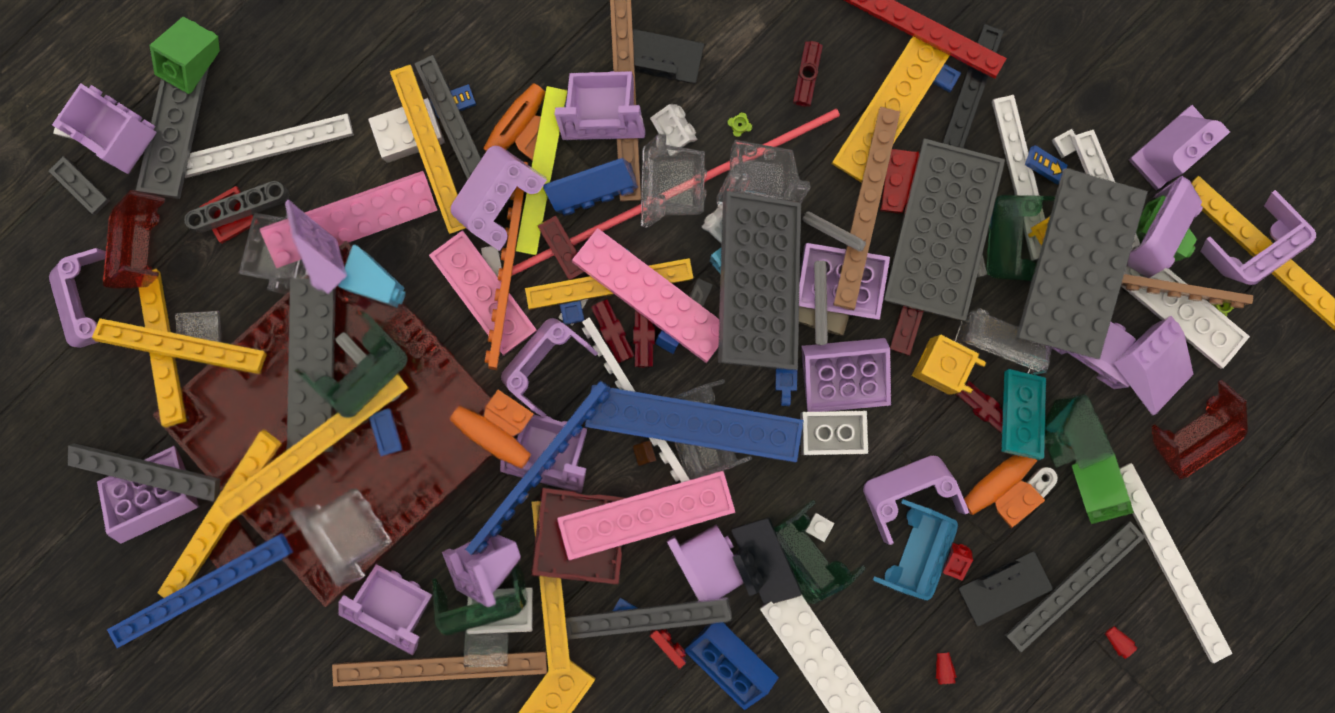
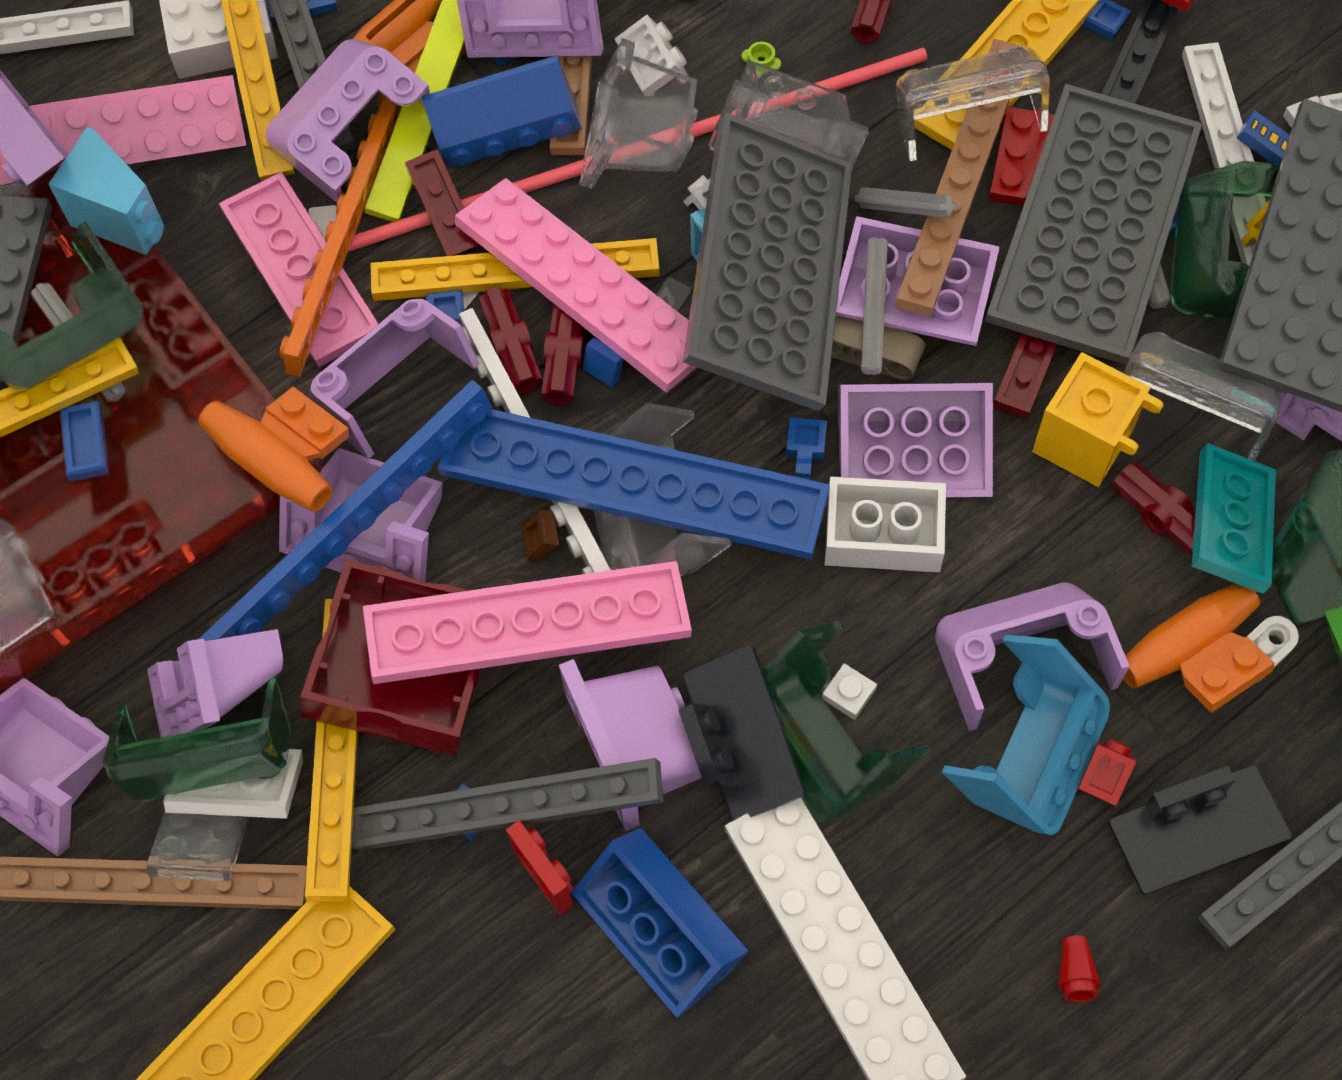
camera: 10 degrees right, 20 degrees down
none -> clear windscreen [896,46,1050,161]

